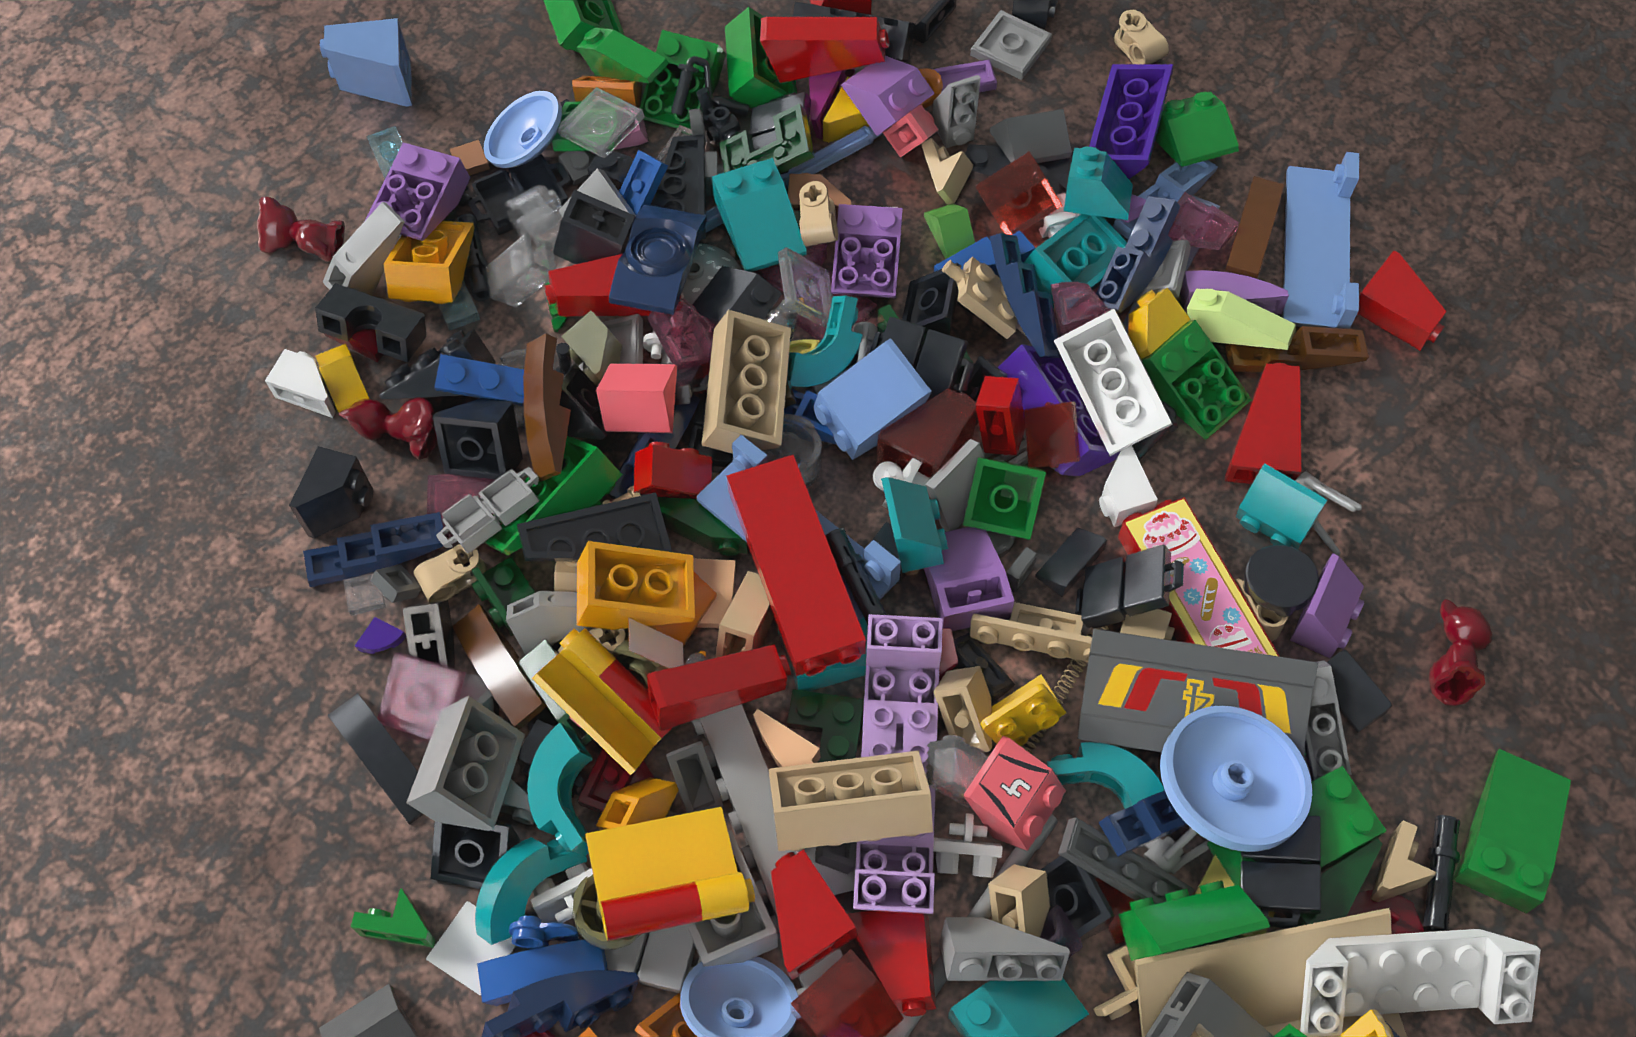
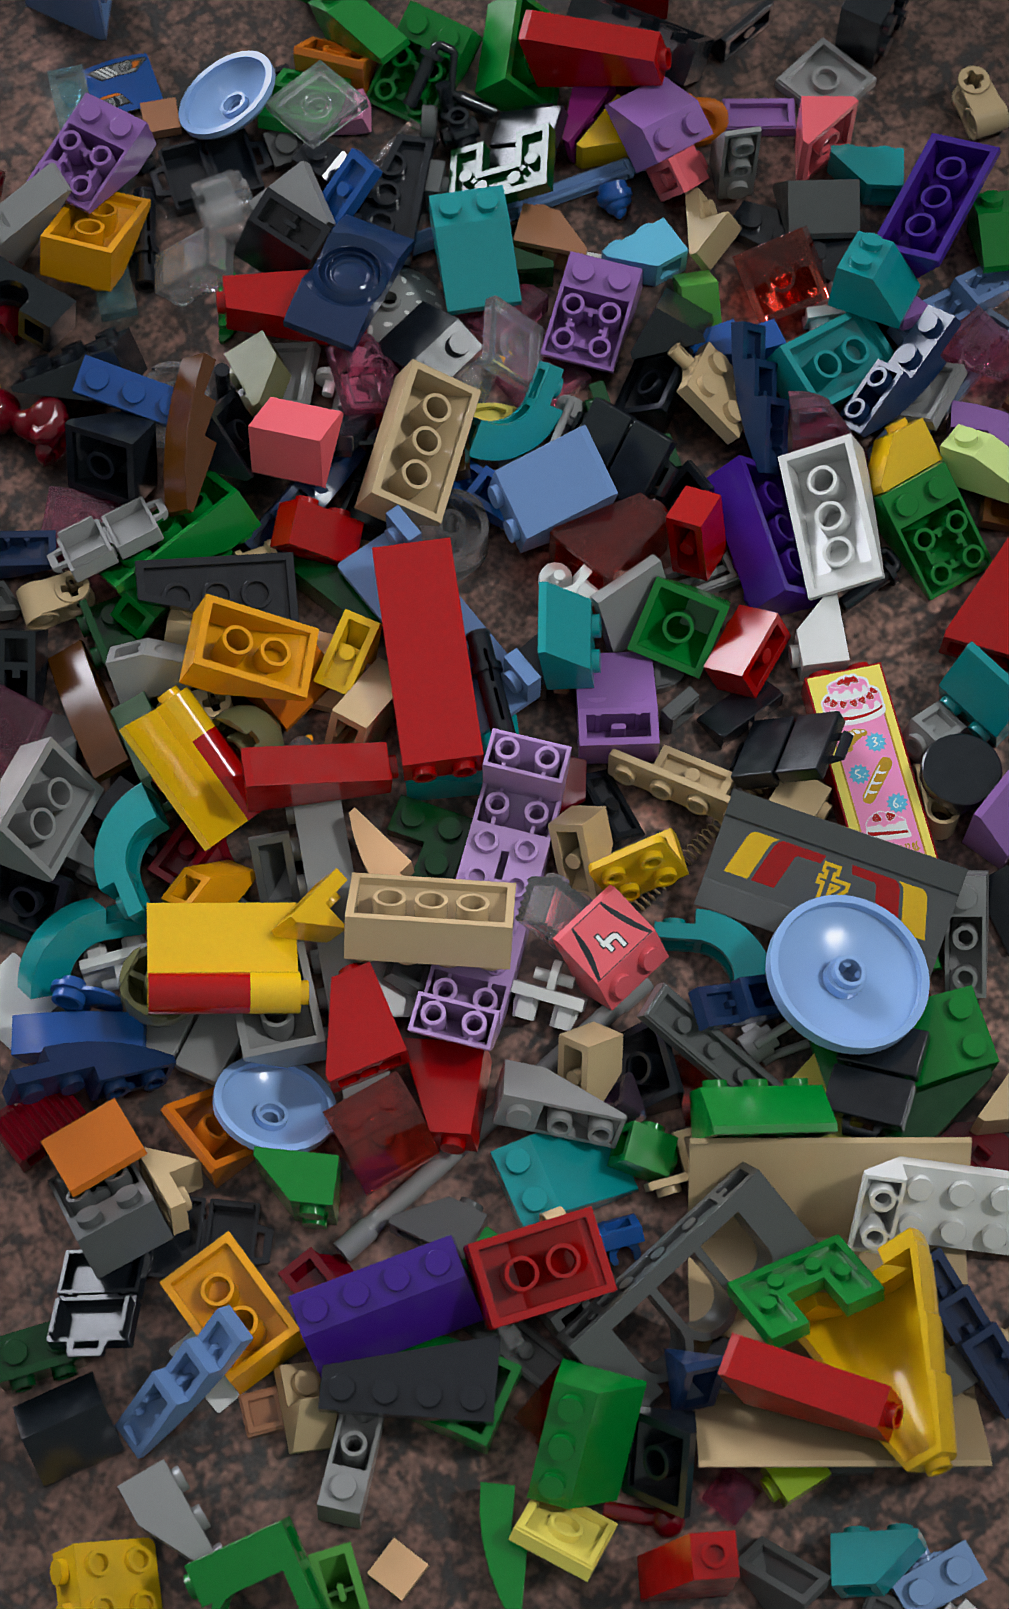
camera: 10 degrees right, 5 degrees up
white sticker [628,618,684,668] -> none
tan piece [799,181,838,247] -> none
clear red piece [1024,401,1080,468] -> none
none -> blue sticker [82,53,163,112]
none -> green brick [110,587,169,640]
none -> yellow slope [271,868,348,943]
none -> yellow slope [313,609,382,695]
none -> blue plate [596,179,633,219]
none -> medium azure slope [601,217,688,287]
none -> green brick [607,1120,678,1182]
none -> black slope [630,288,714,360]
none -> red brick [703,604,791,698]
none -> coral slope [794,96,859,180]
none -> teal slope [827,144,904,206]
none -> light grey bracket [902,701,967,765]

